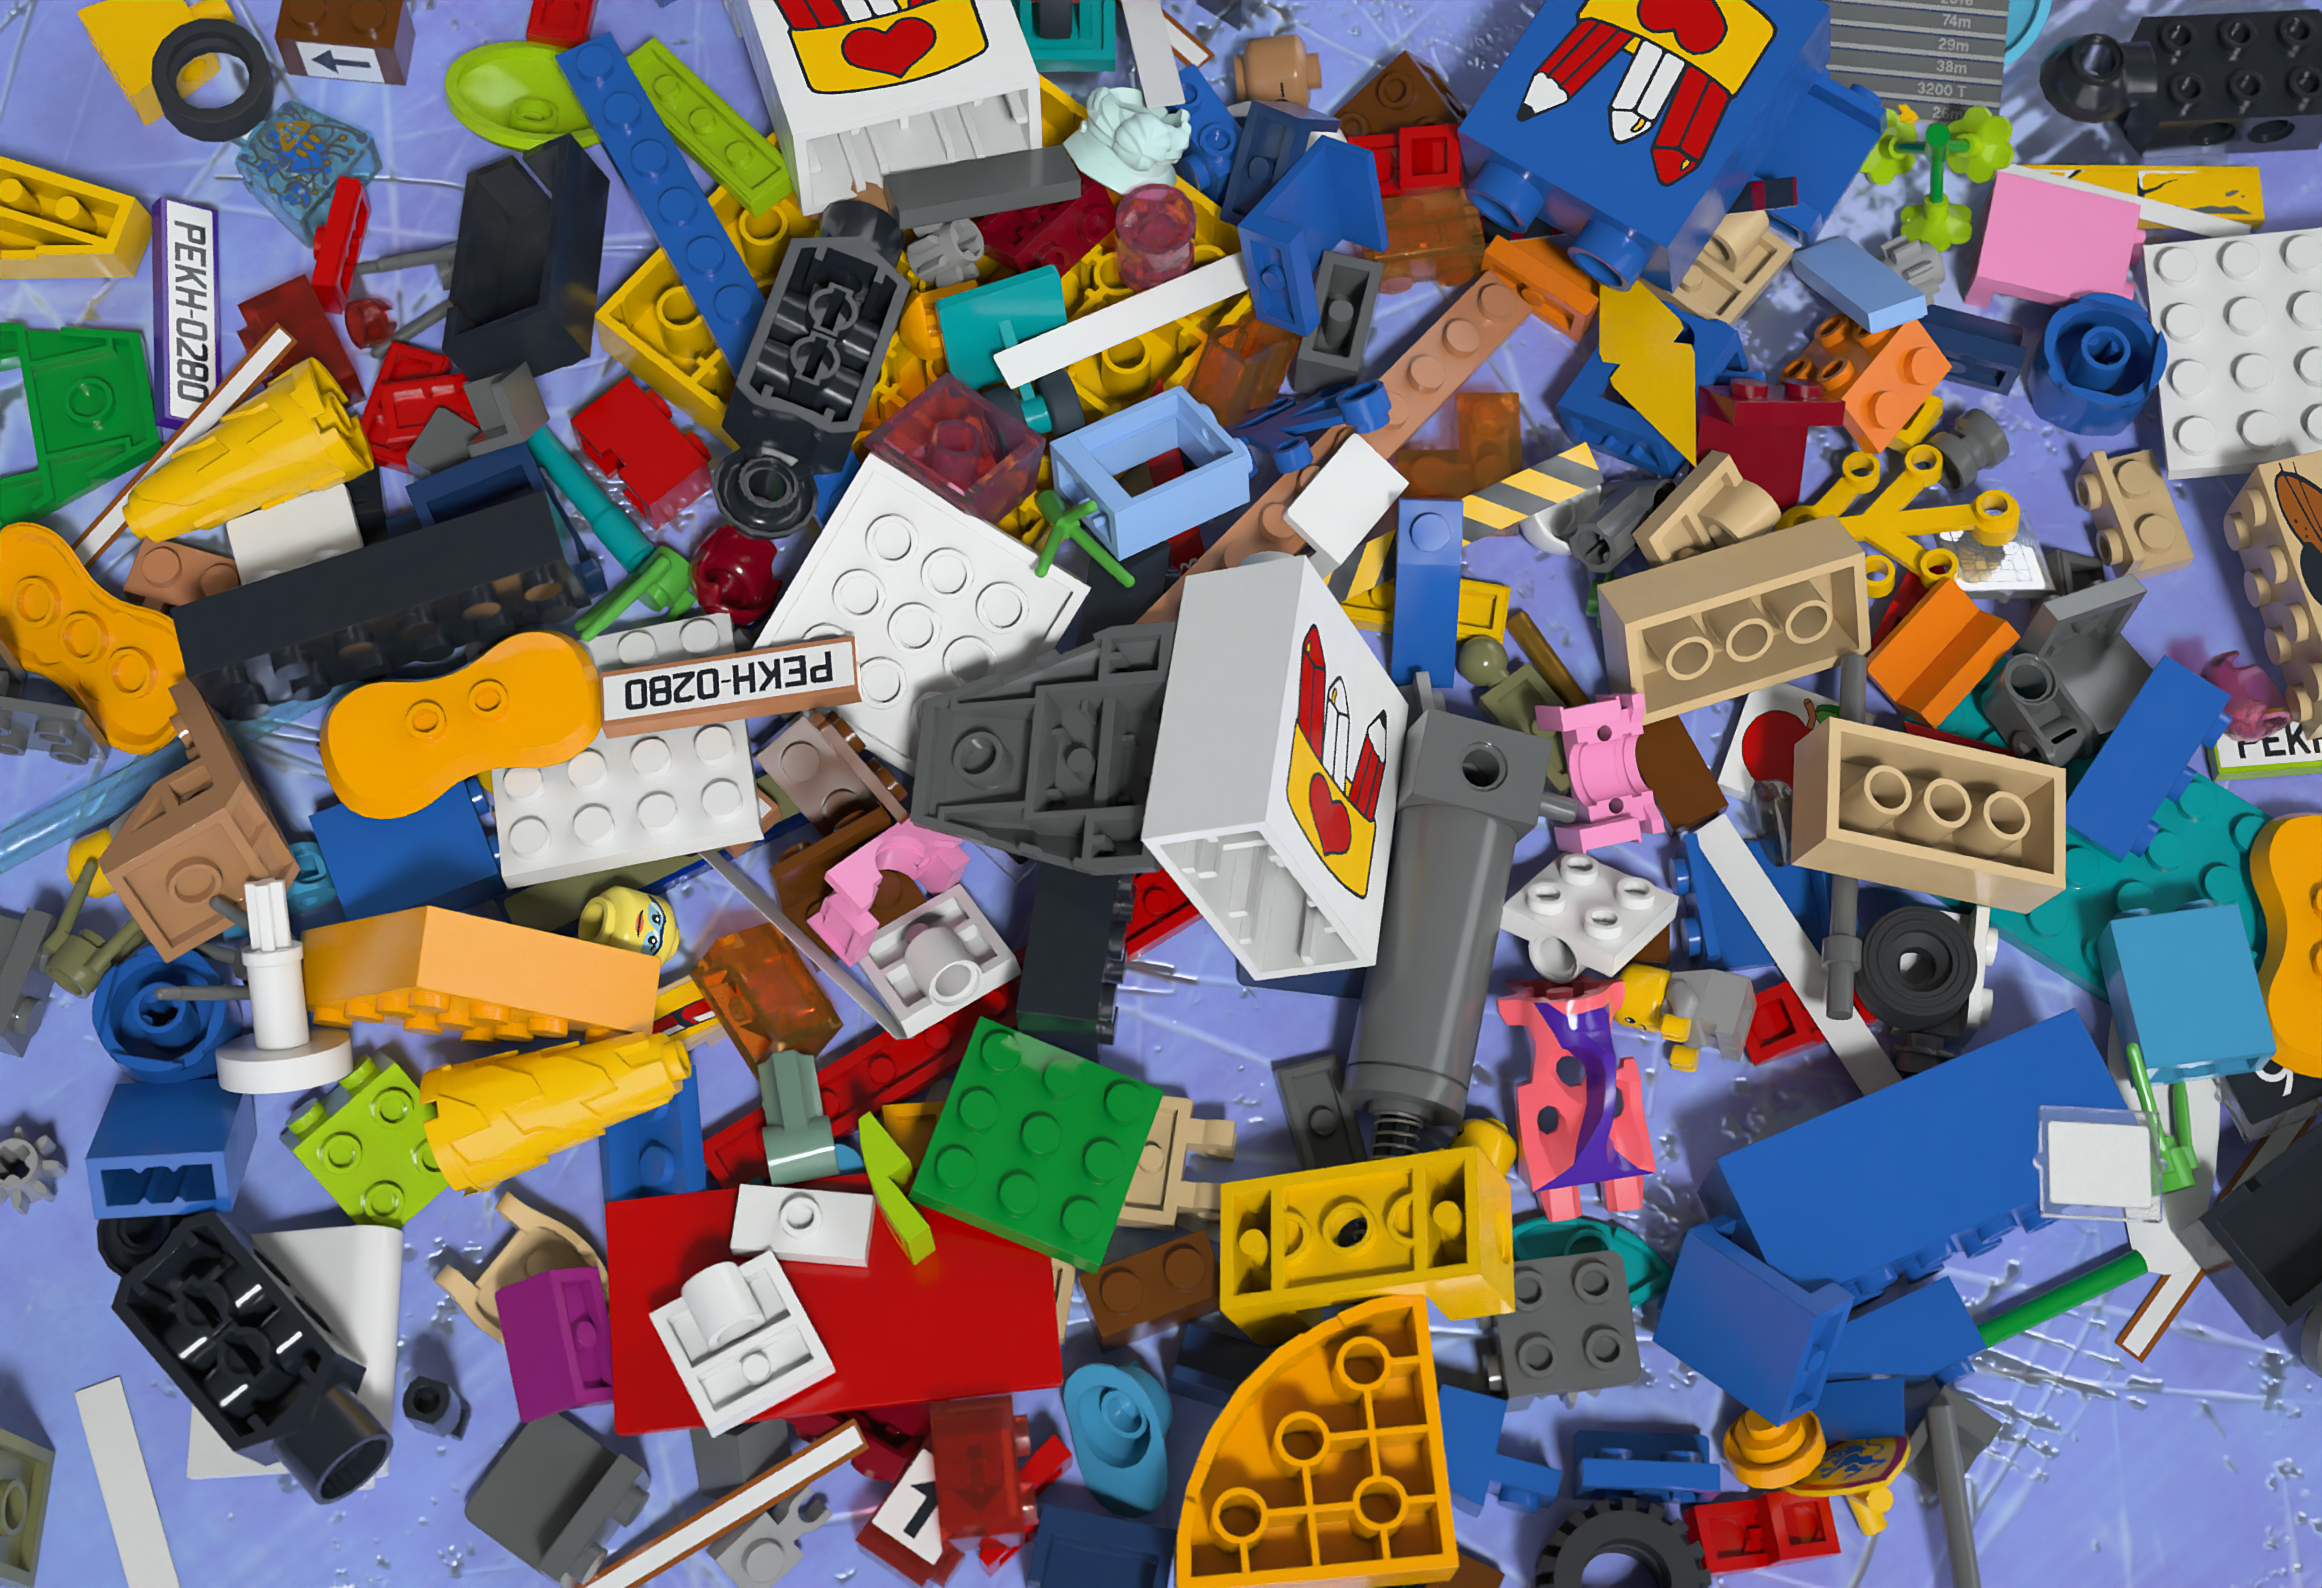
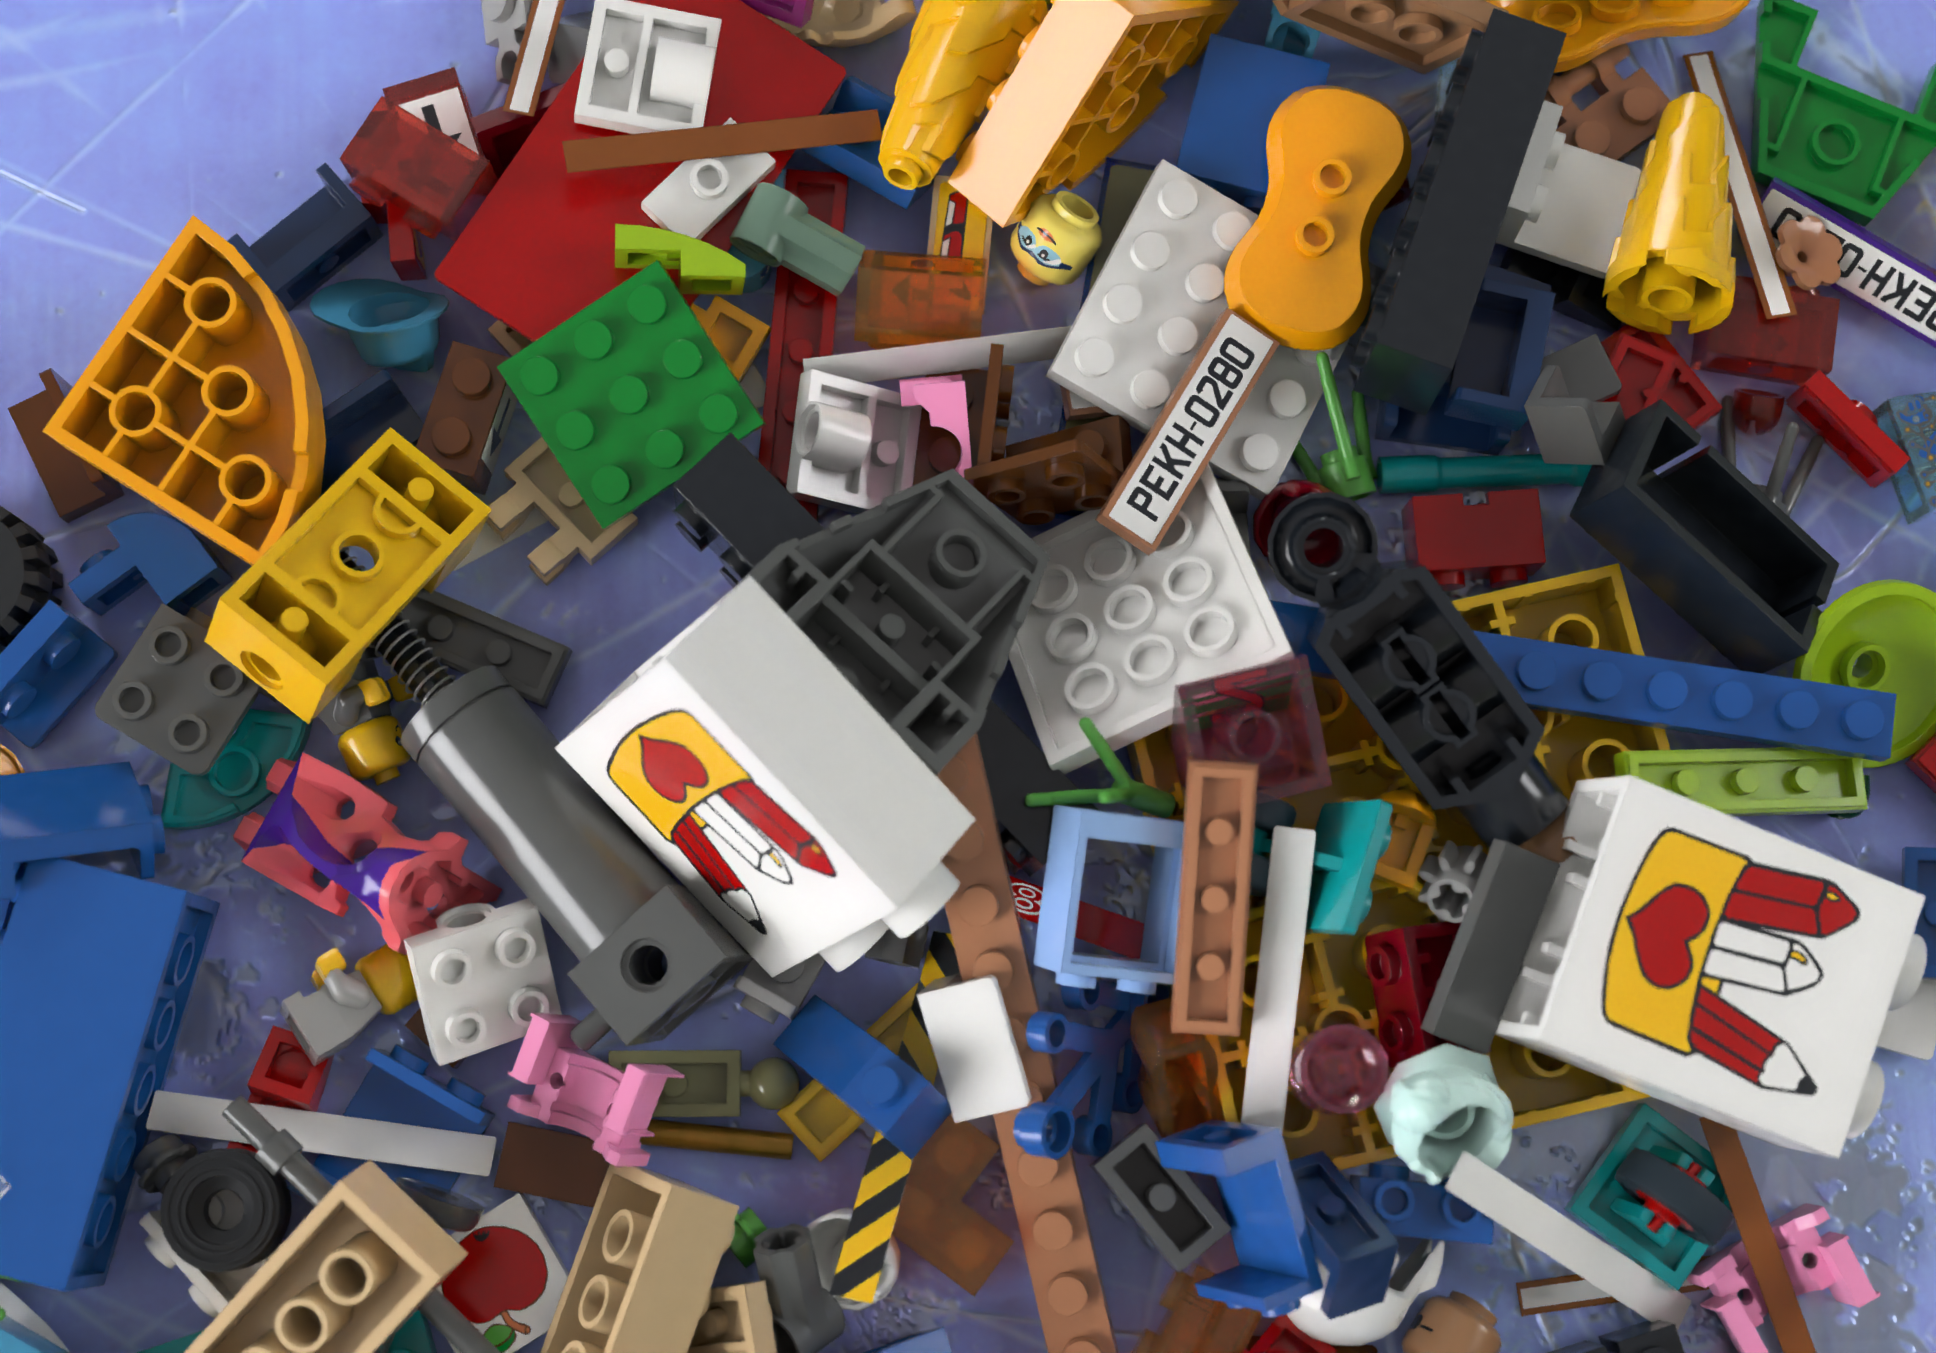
camera: 125 degrees right, 10 degrees up
none -> dark orange sticker [562,109,882,173]
none -> nougat tile [1170,759,1258,1036]
none -> nougat plant [1775,215,1843,291]

